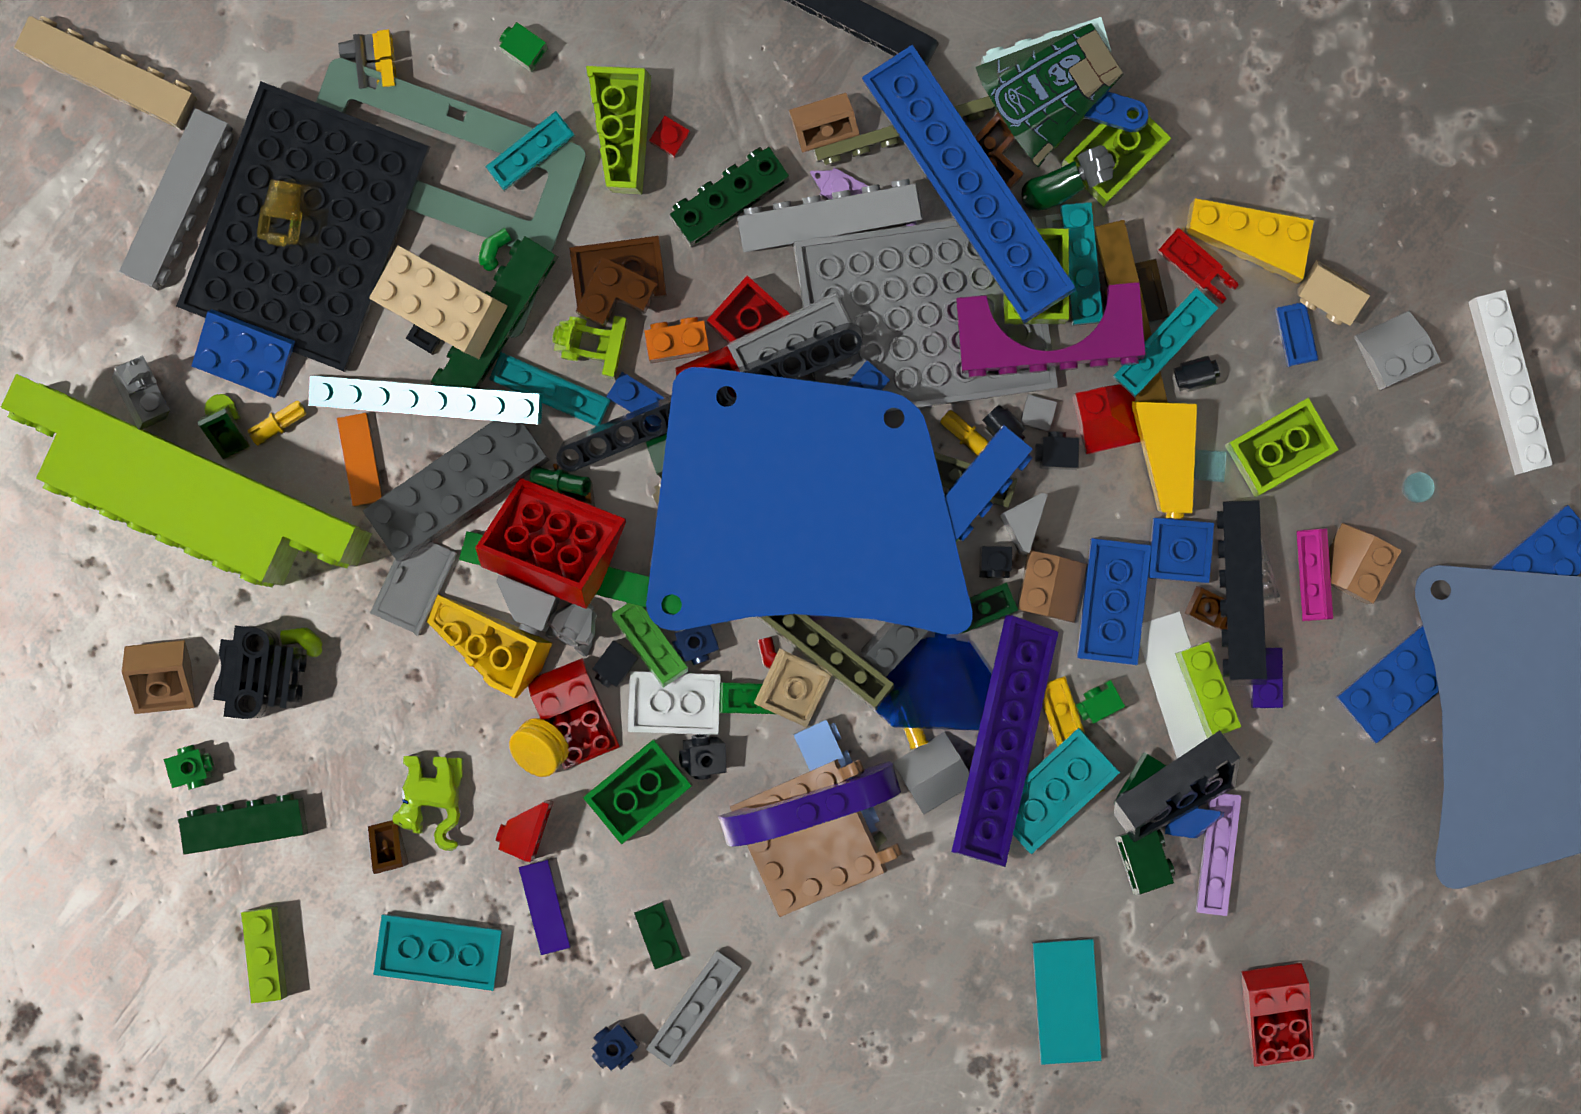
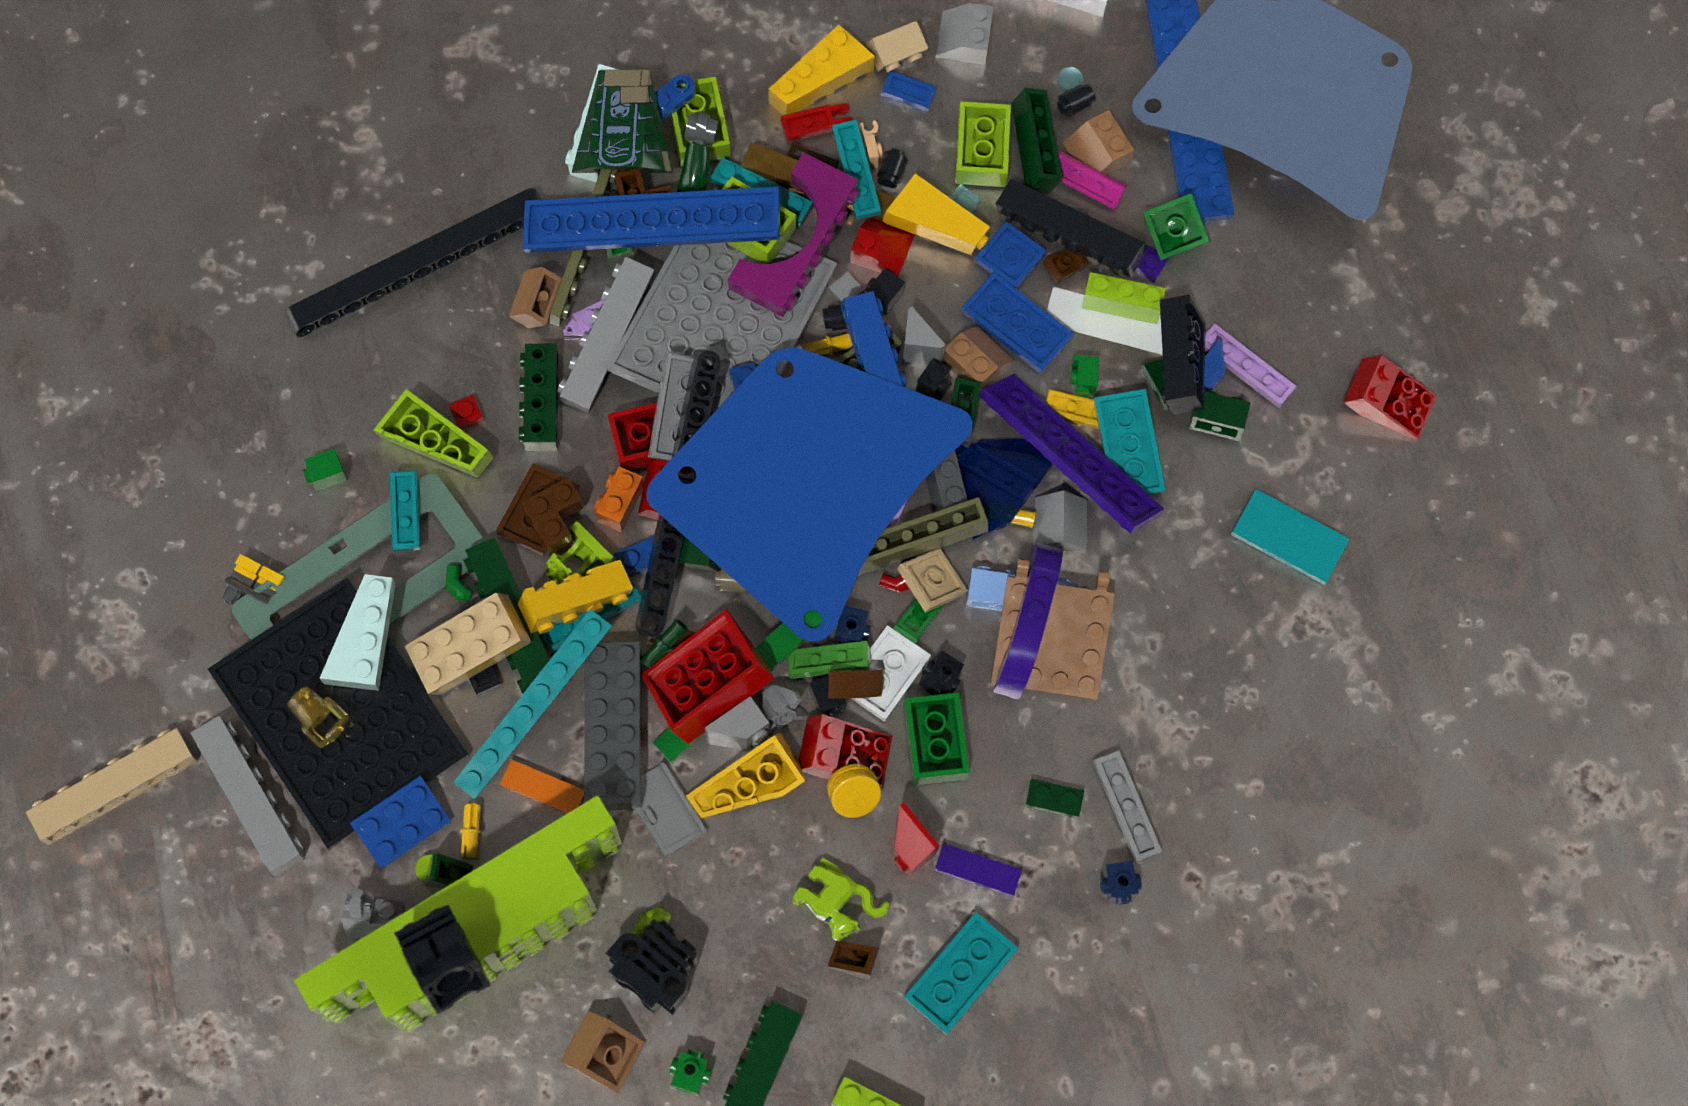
camera: 65 degrees left, 15 degrees down
none -> light aqua wedge [320,574,395,691]
none -> black piece [394,905,491,1015]
none -> yellow wedge [517,560,633,634]
none -> reddish brown slope [828,668,883,699]
none -> light nougat plate [859,120,883,169]
none -> dark green brick [1011,88,1063,194]
none -> black brick [1057,84,1096,118]
none -> green slope [1143,193,1212,260]

